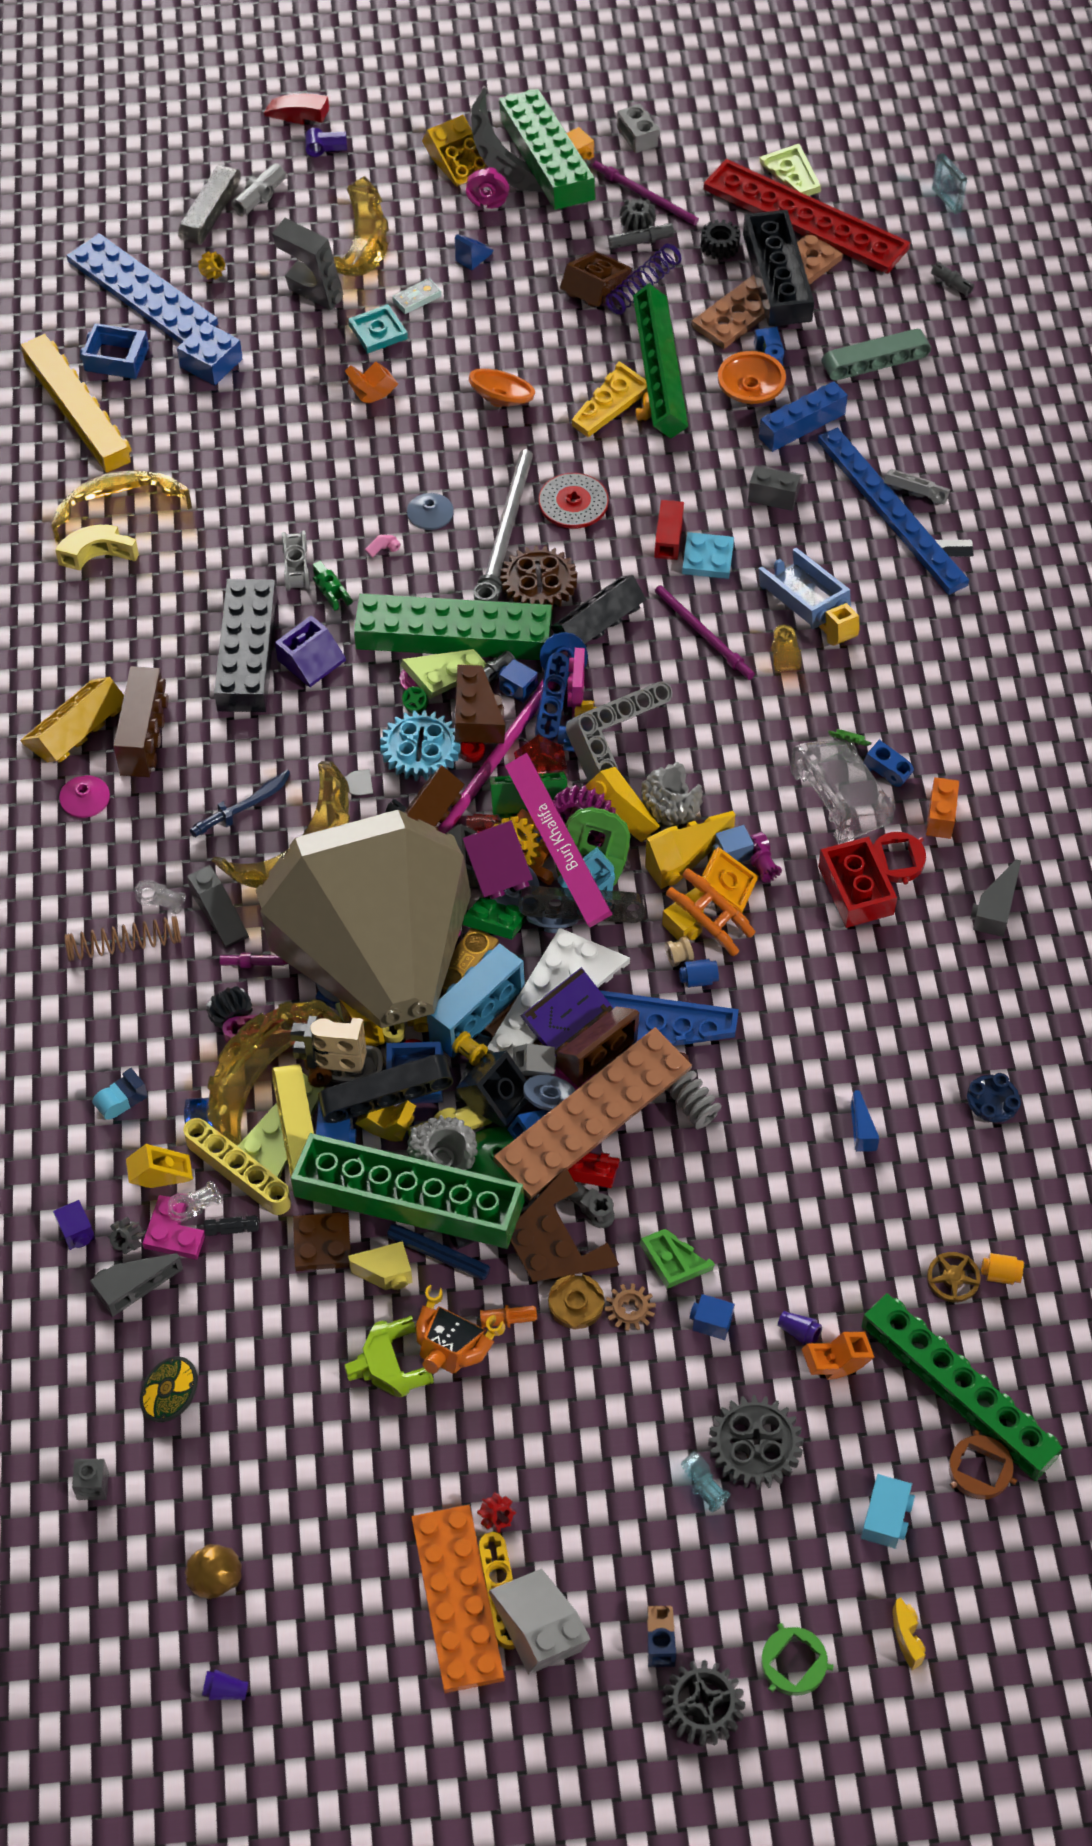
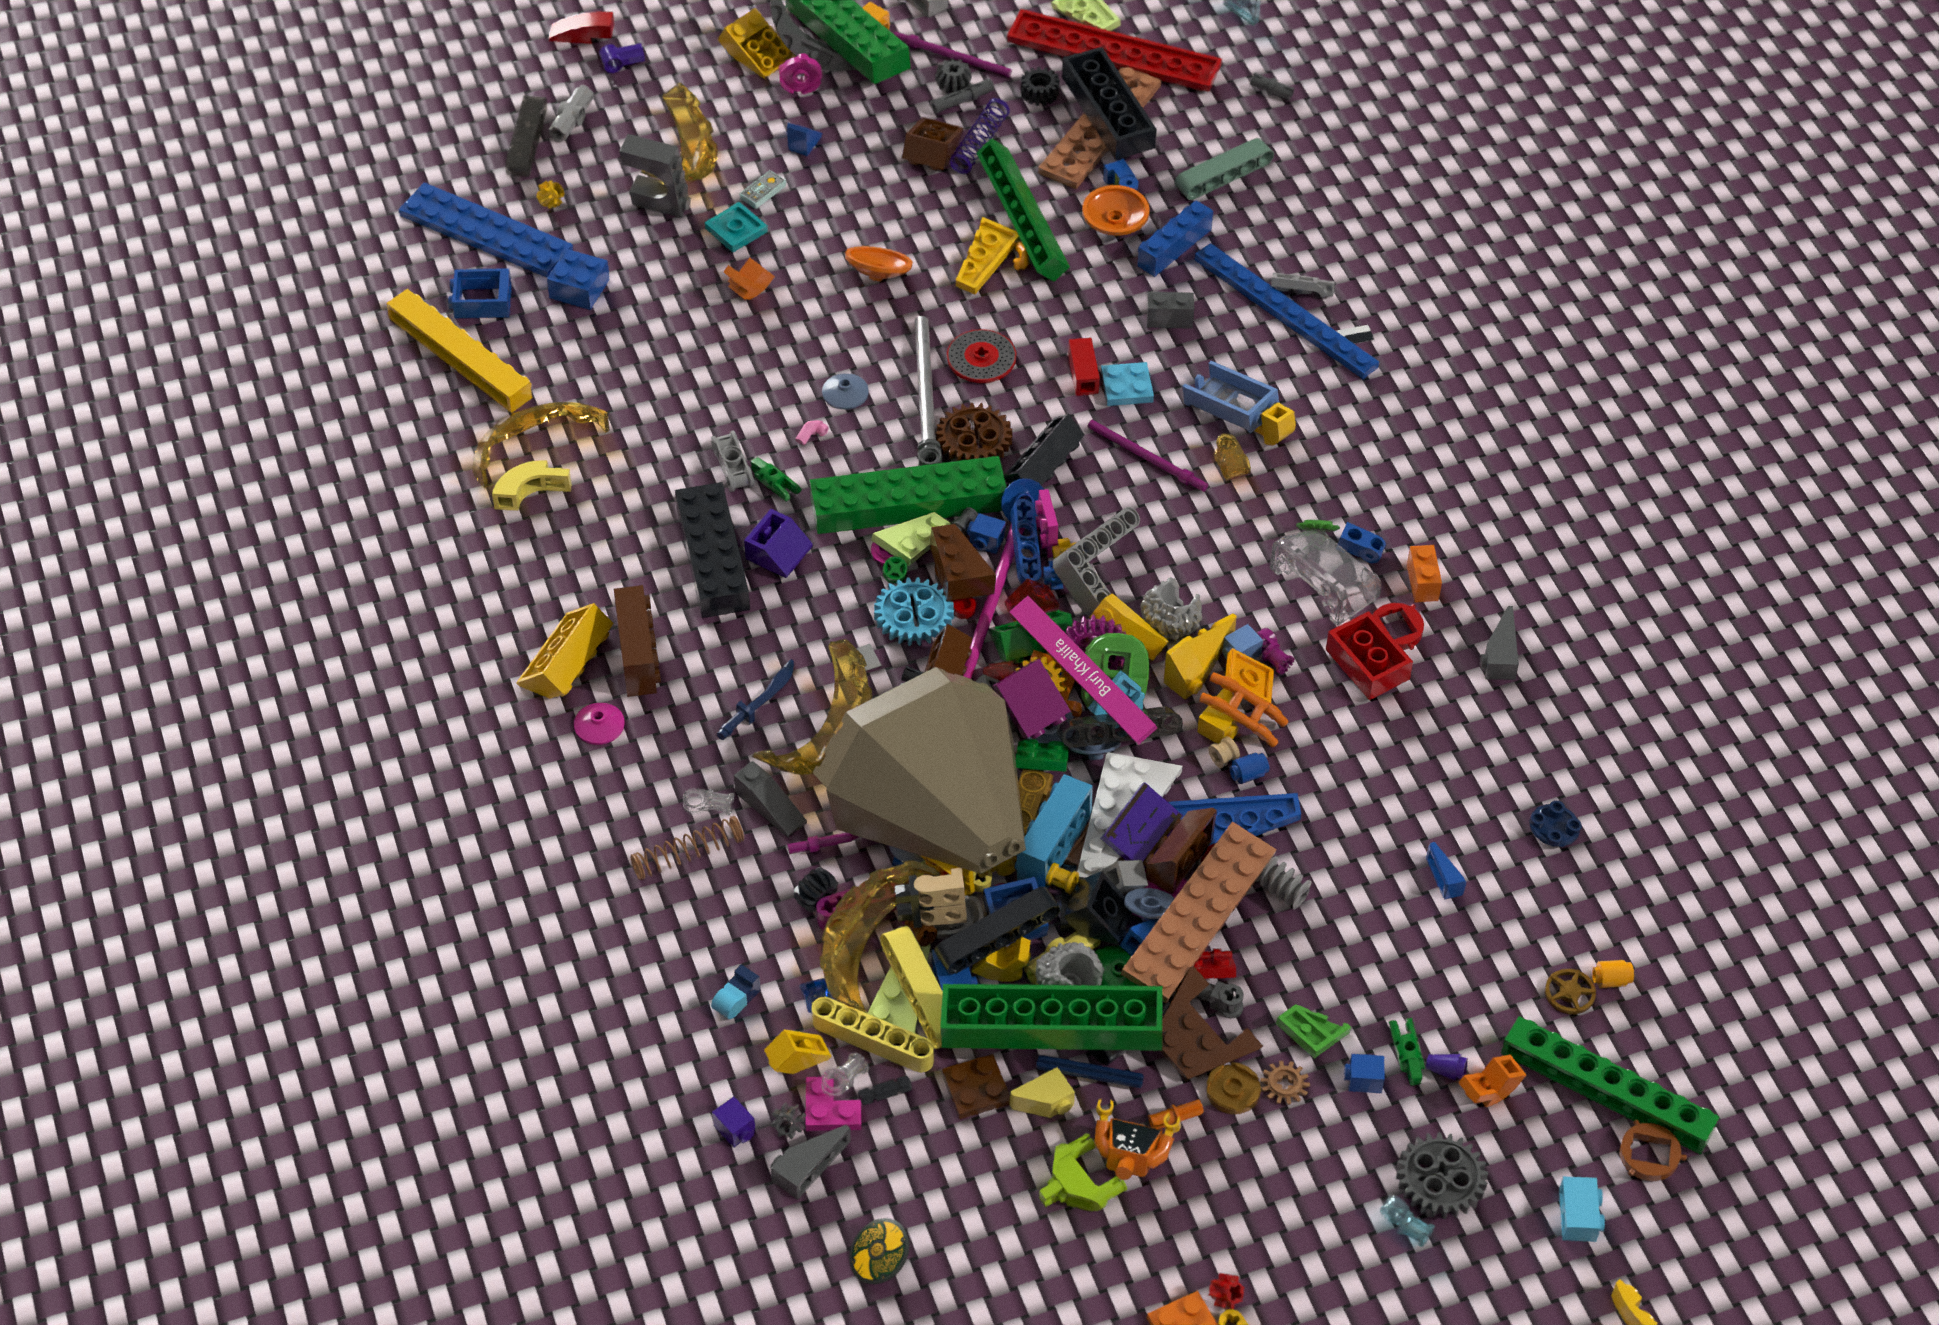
camera: 15 degrees left, 5 degrees down
none -> green hinge [1389,1018,1425,1086]

